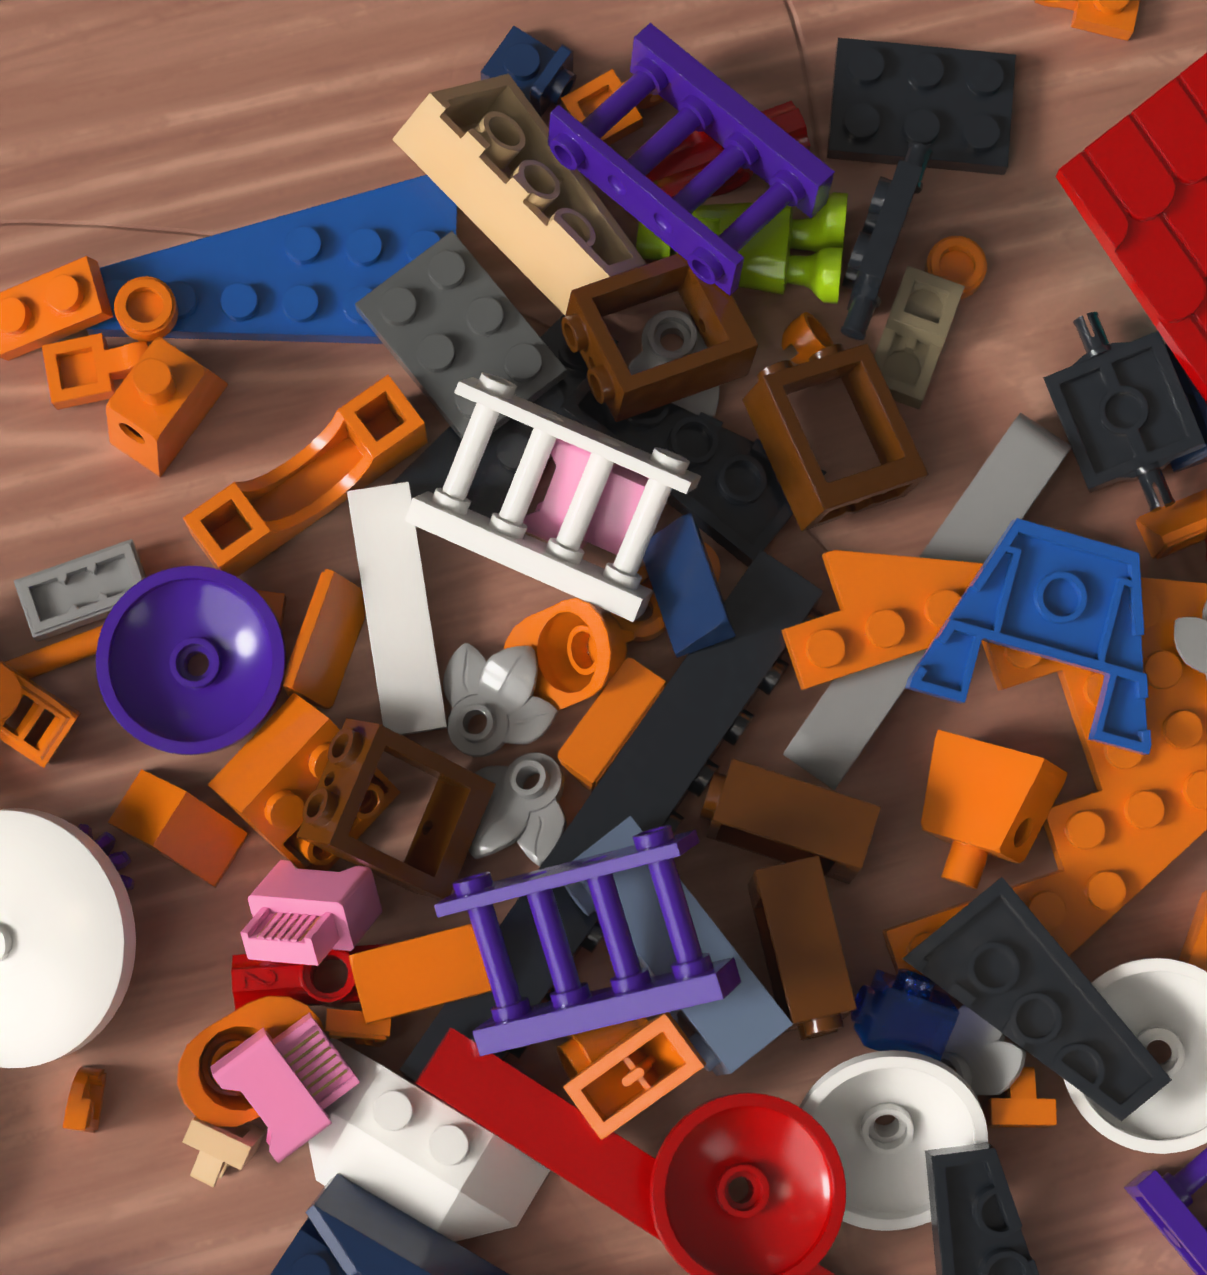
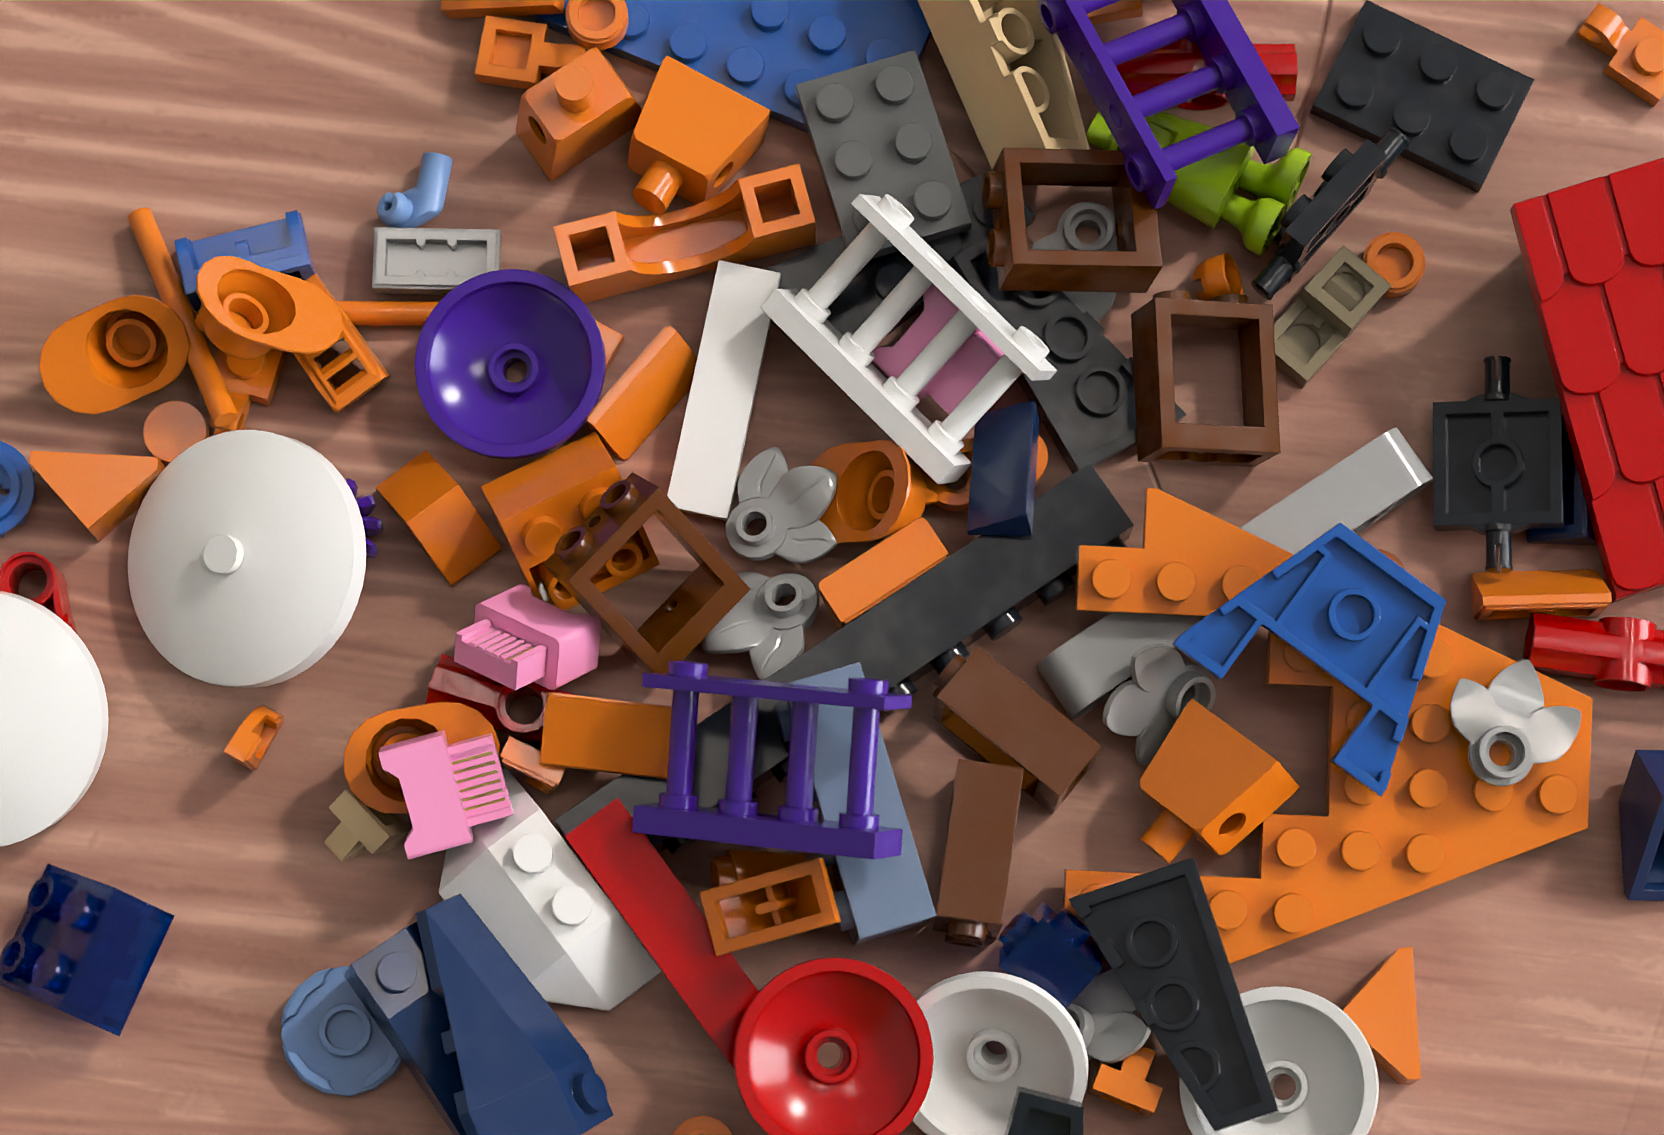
camera: 25 degrees right, 0 degrees up
none -> medium blue arm [377,152,453,228]
none -> orange torso [627,55,771,214]
none -> light grey plate [1102,644,1216,765]

